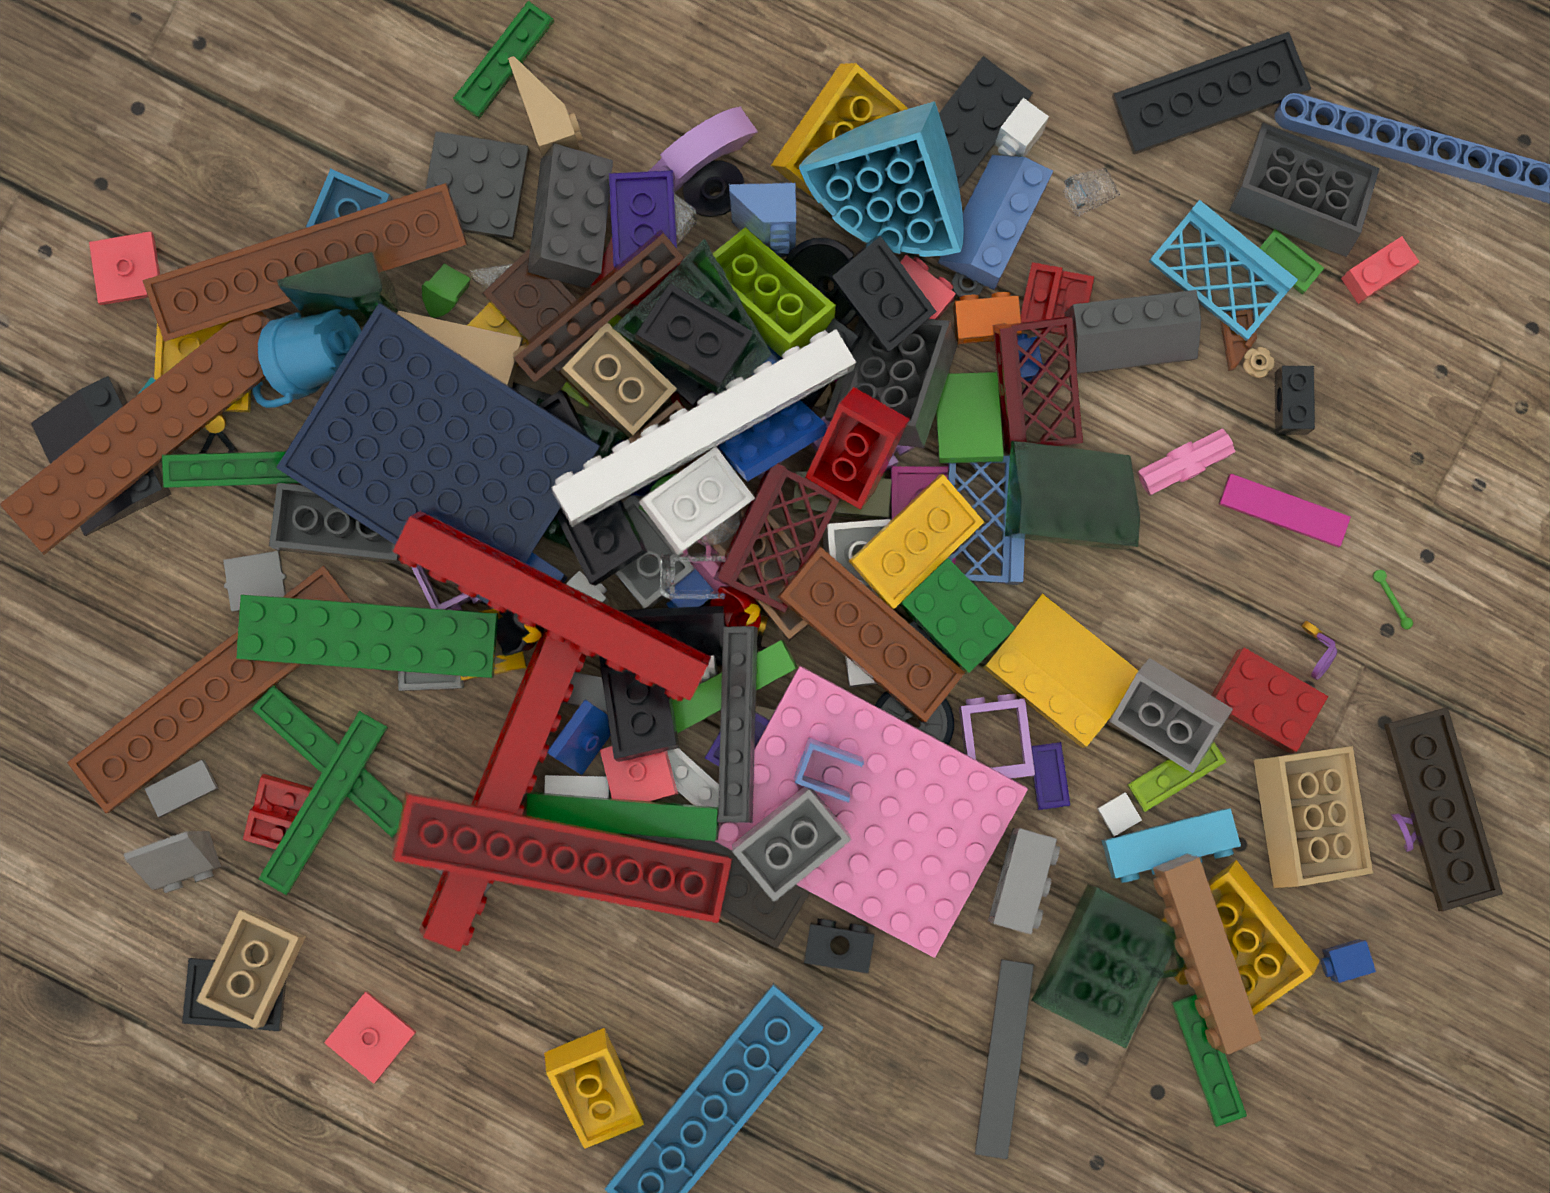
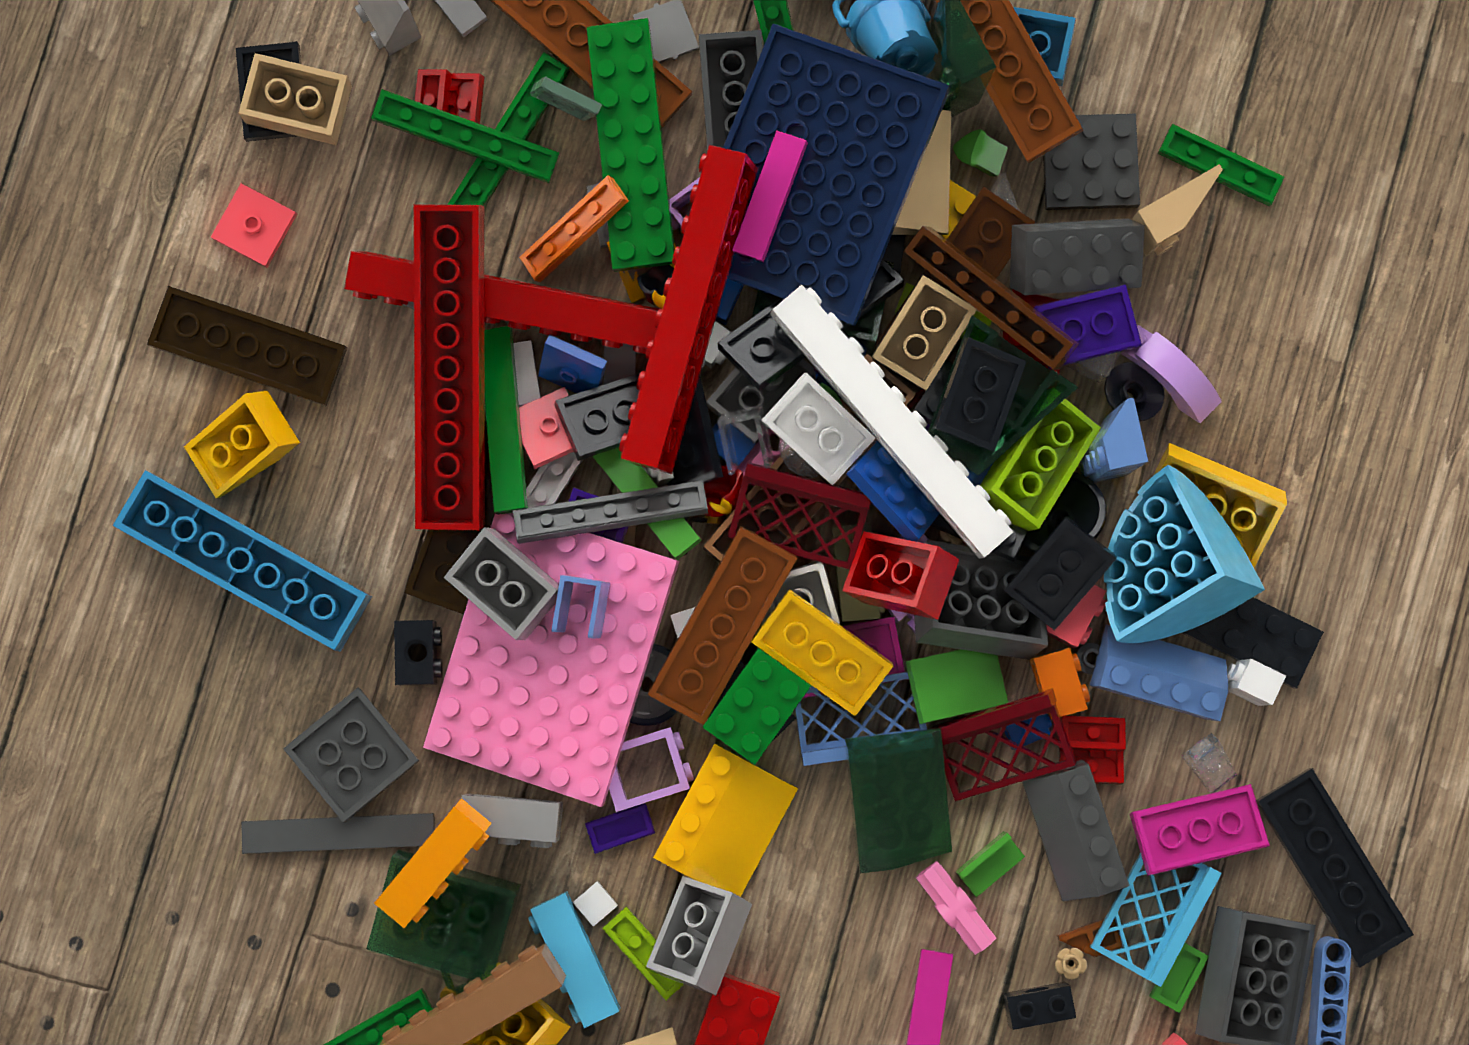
camera: 75 degrees right, 0 degrees up
none -> dark brown plate [147,286,347,406]
none -> dark grey plate [283,687,419,823]
none -> light orange brick [374,798,492,928]
none -> orange tile [519,175,629,282]
none -> sand green tile [530,76,602,121]
none -> dark pink tile [732,131,808,263]
none -> bright green panel [955,831,1025,897]
none -> dark pink tile [1129,784,1270,876]

